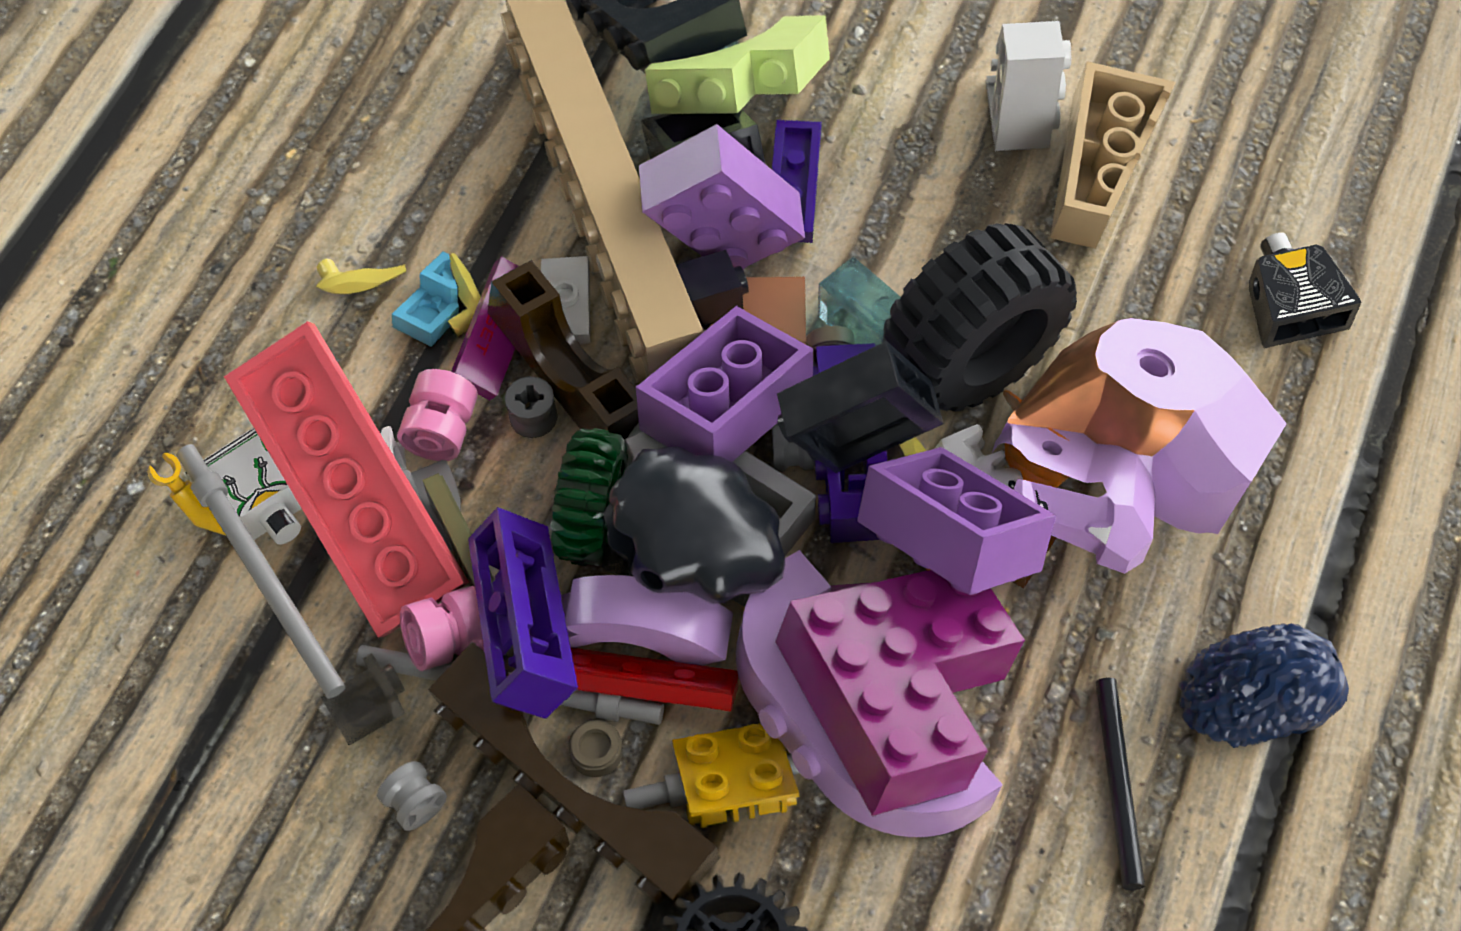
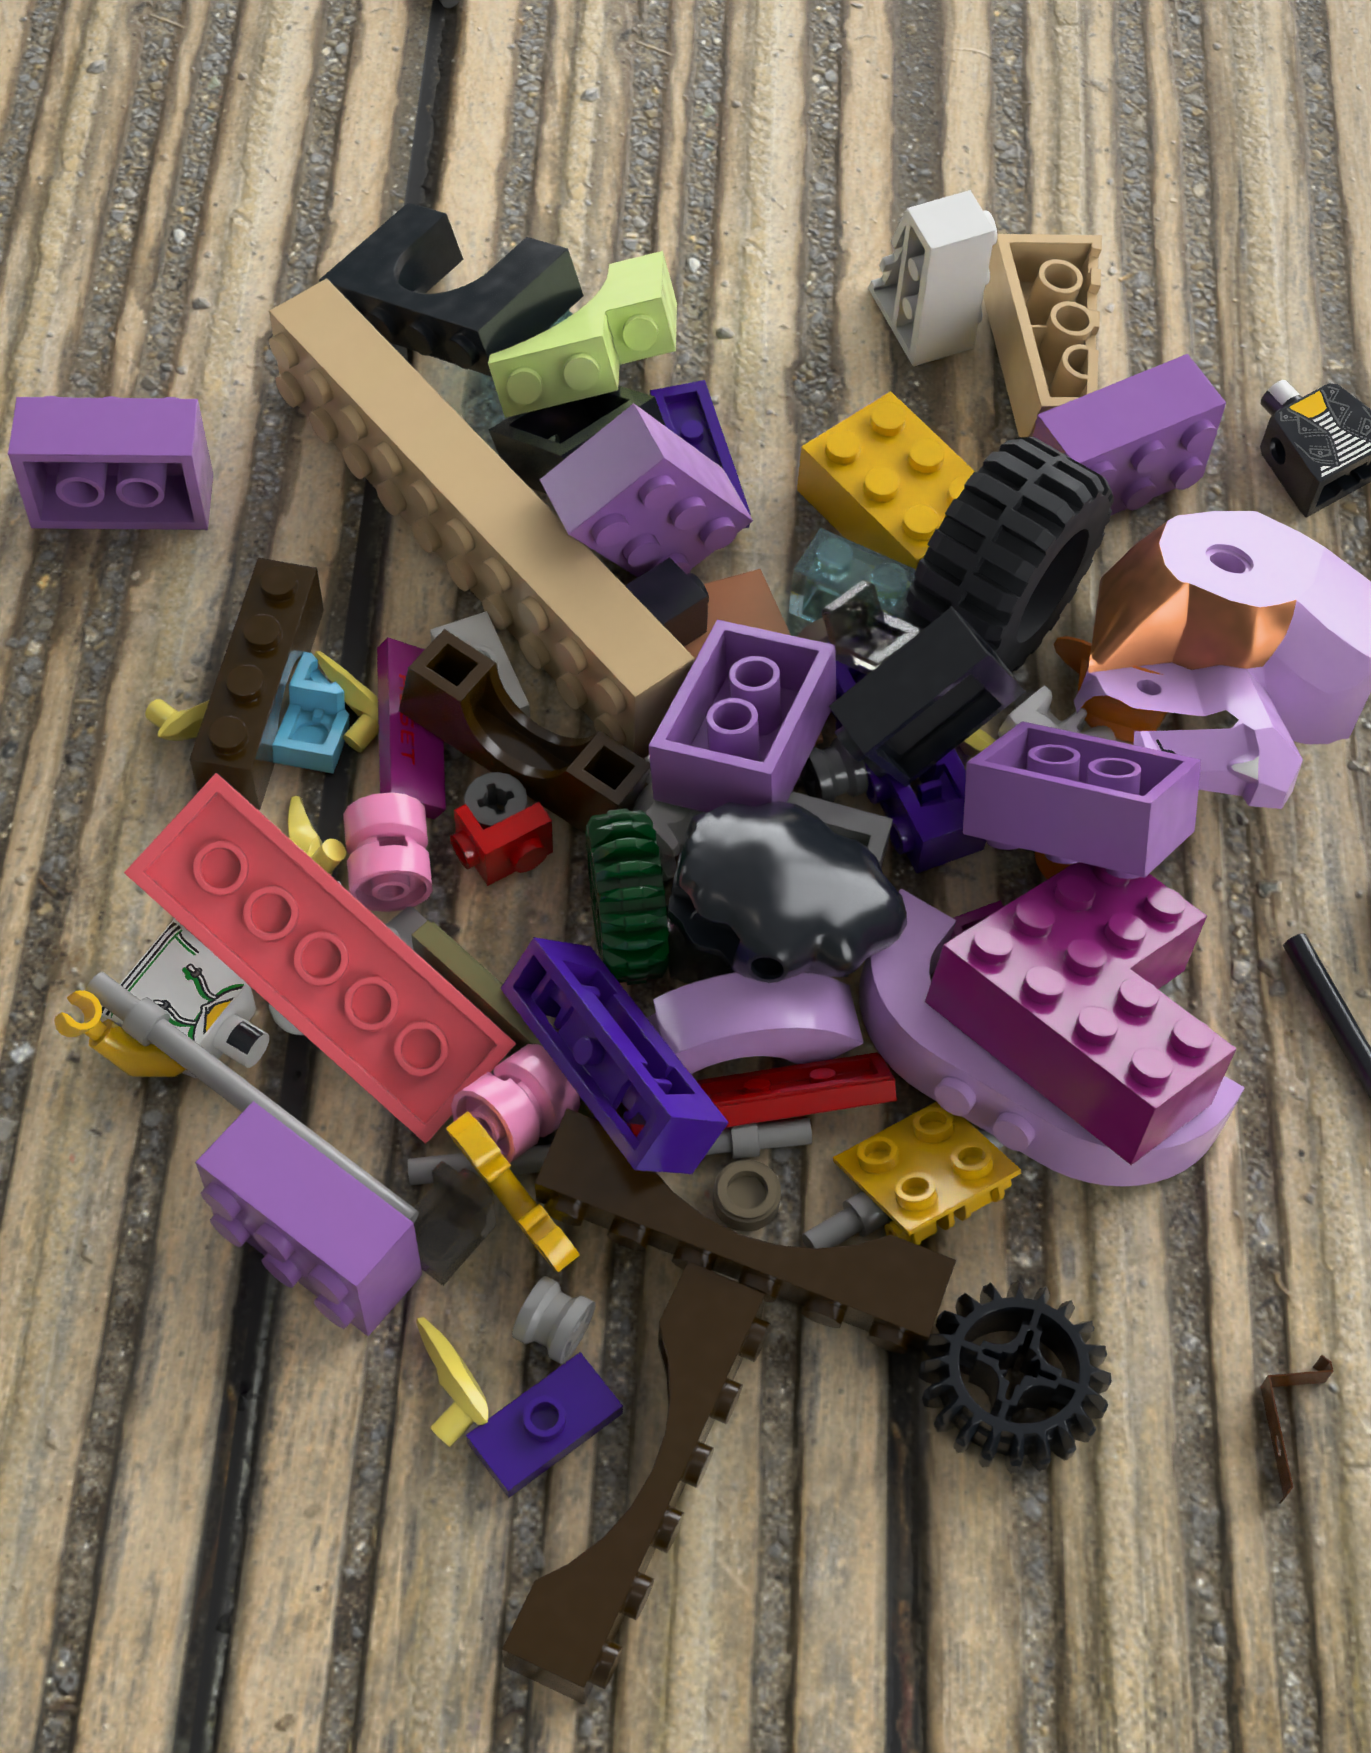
camera: 25 degrees left, 0 degrees up
none -> medium lavender brick [8,396,213,530]
none -> dark brown arch [189,558,324,810]
none -> medium lavender brick [195,1101,422,1336]
none -> light yellow bar [288,796,346,875]
none -> light yellow bar [416,1317,489,1447]
none -> yellow helmet [445,1111,580,1272]
none -> red bracket [450,802,553,886]
none -> dark purple plate [466,1352,623,1498]
none -> yellow brick [797,391,975,598]
none -> clear smoke bracket [822,580,923,675]
none -> medium lavender brick [1033,354,1226,515]

